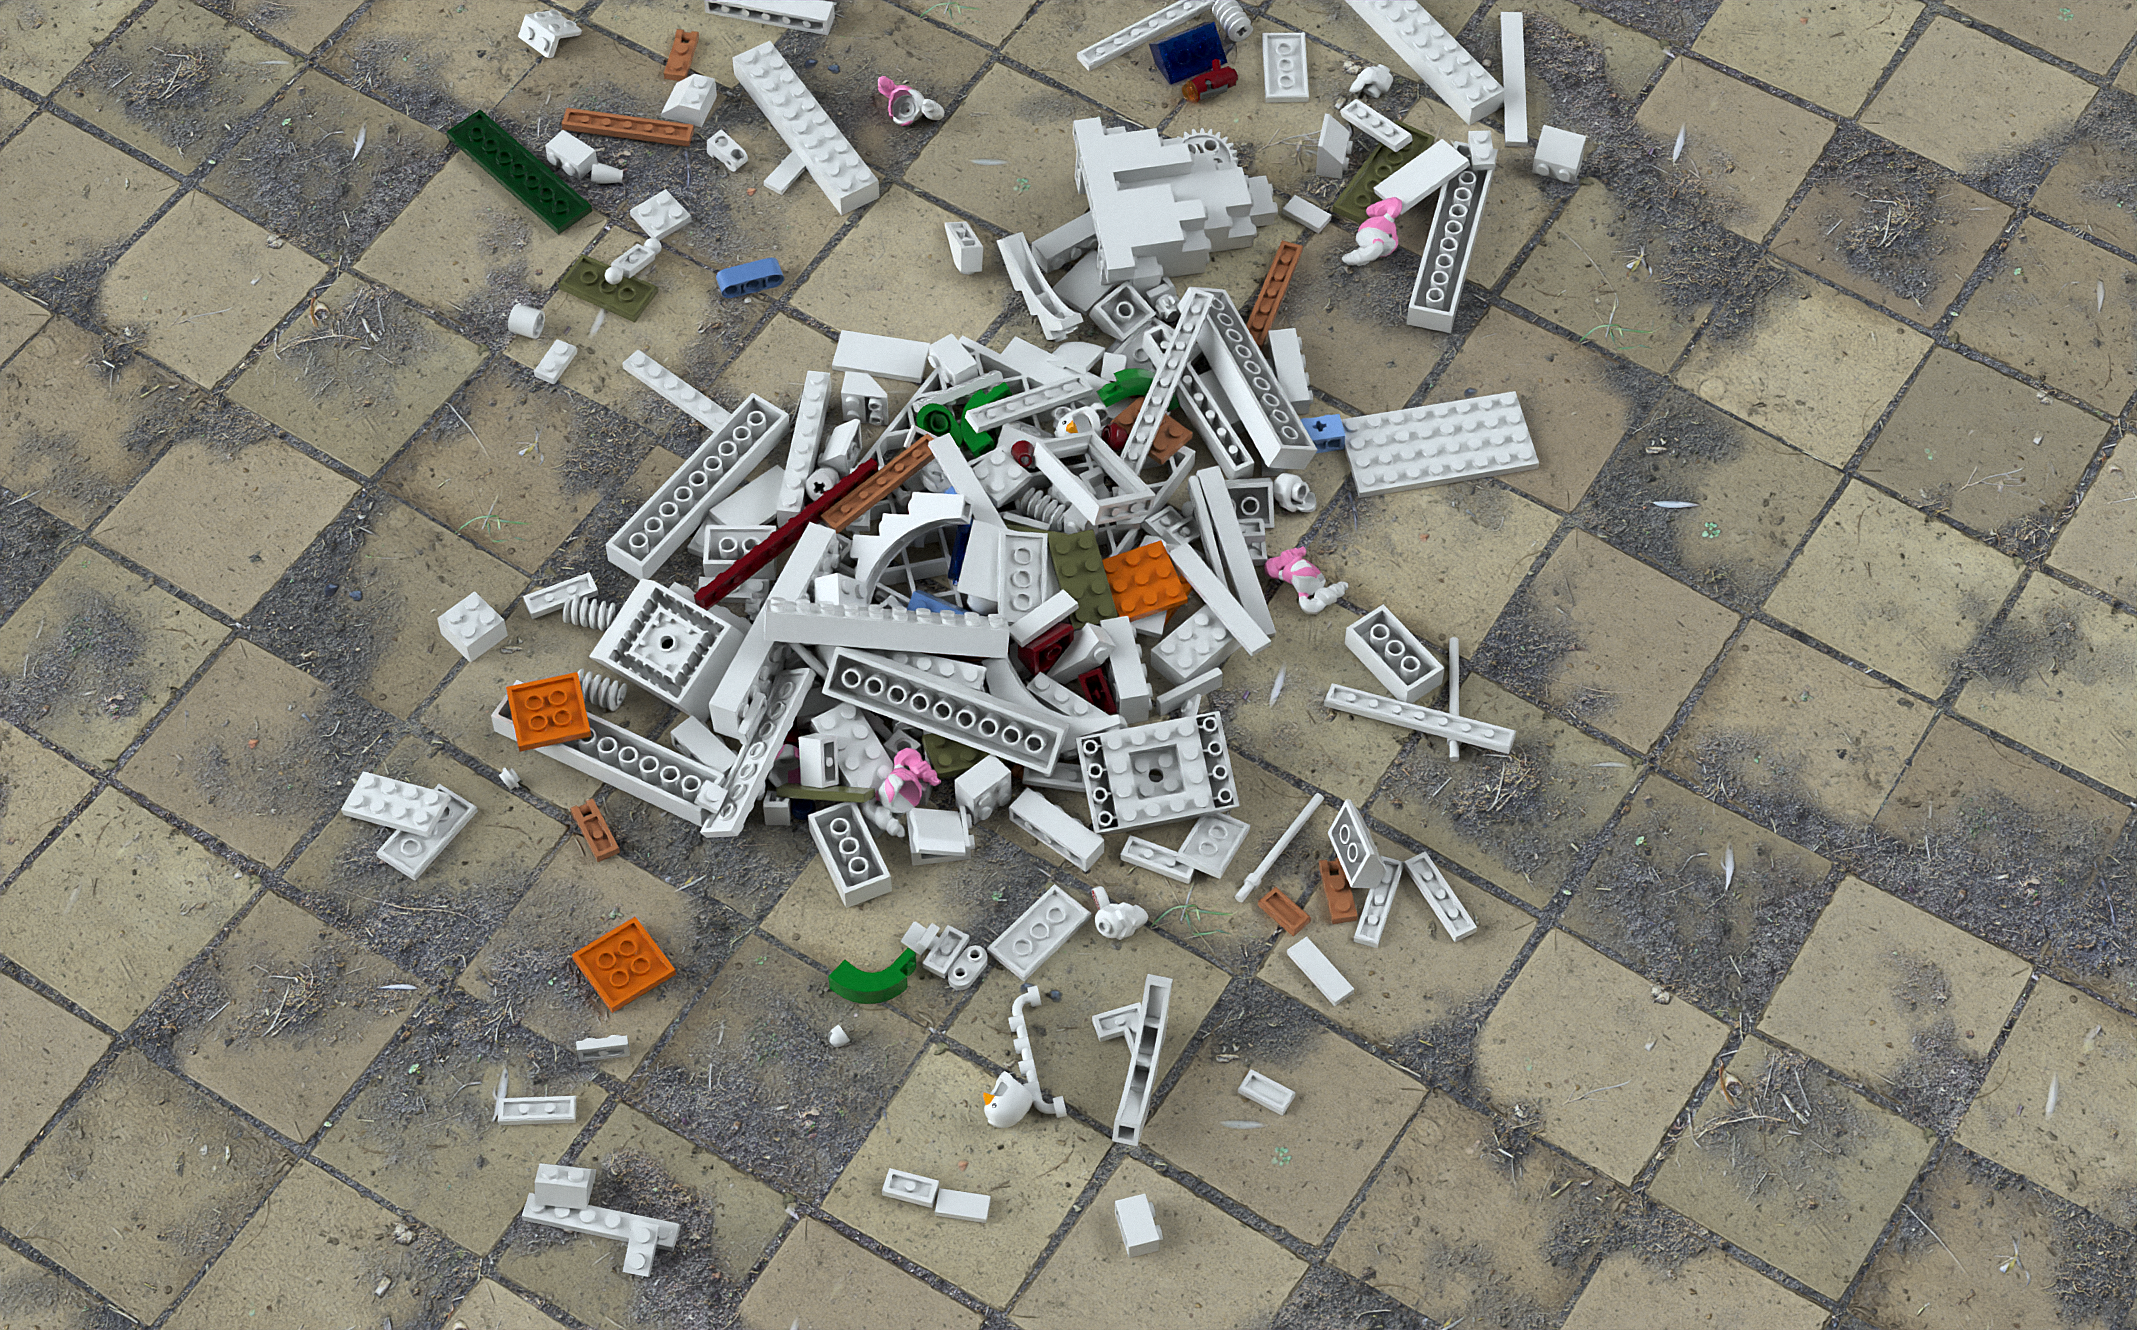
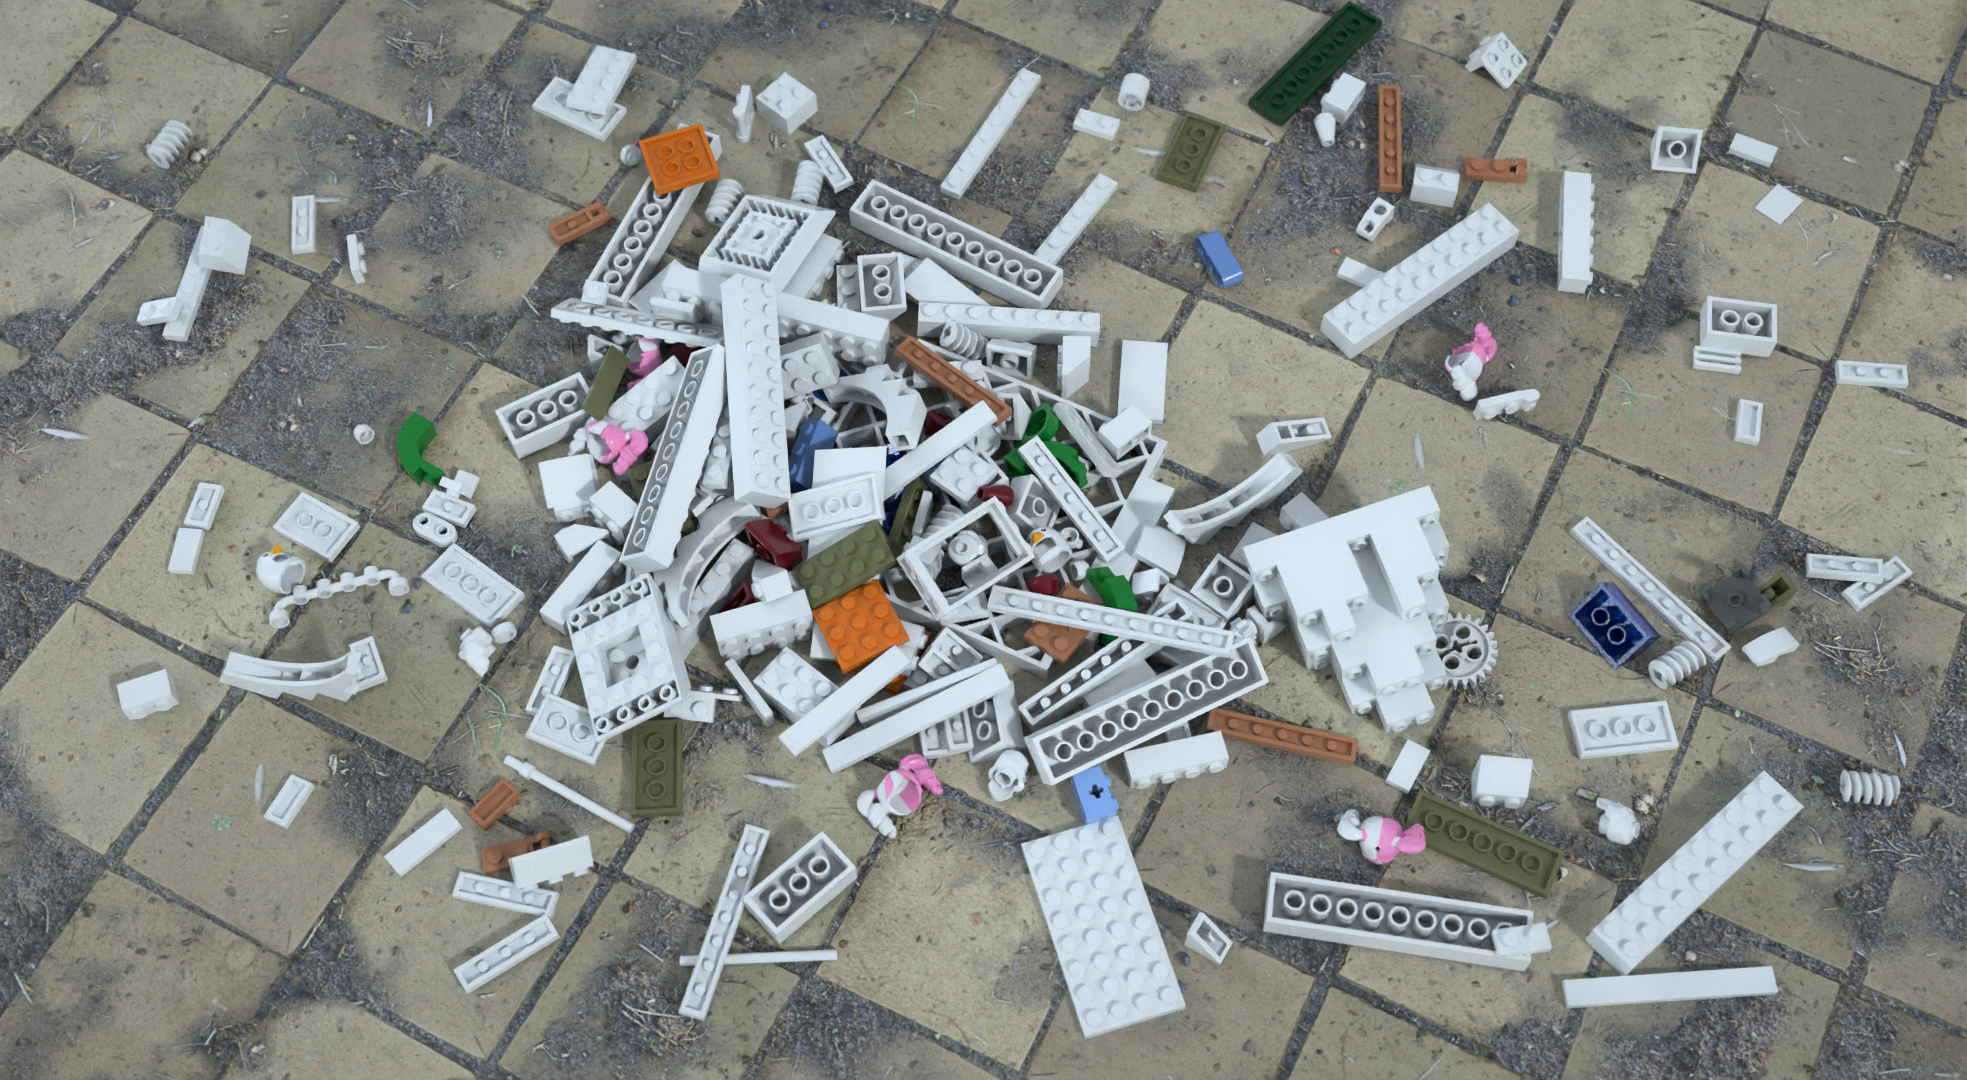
camera: 85 degrees right, 5 degrees up
orange plate [572,917,676,1013] -> none
white plate [605,238,662,284] -> none
white plate [630,189,692,240] -> none
dark red plate [694,458,879,611] -> none
white brick [799,733,839,788] -> none
white tile [1009,590,1079,647] -> none
dark red piece [1181,59,1238,102] -> none
white plate [1340,99,1413,152] -> none
white tile [1373,139,1470,215] -> none
white slope [1532,125,1586,184] -> none
none -> white piece [146,120,193,169]
none -> white plate [273,492,360,563]
none -> white slope [554,524,613,568]
none -> olive plate [630,719,683,818]
none -> white plate [733,85,755,143]
none -> white plate [940,68,1041,200]
none -> white slope [1185,912,1232,964]
none -> white hinge [1473,388,1540,420]

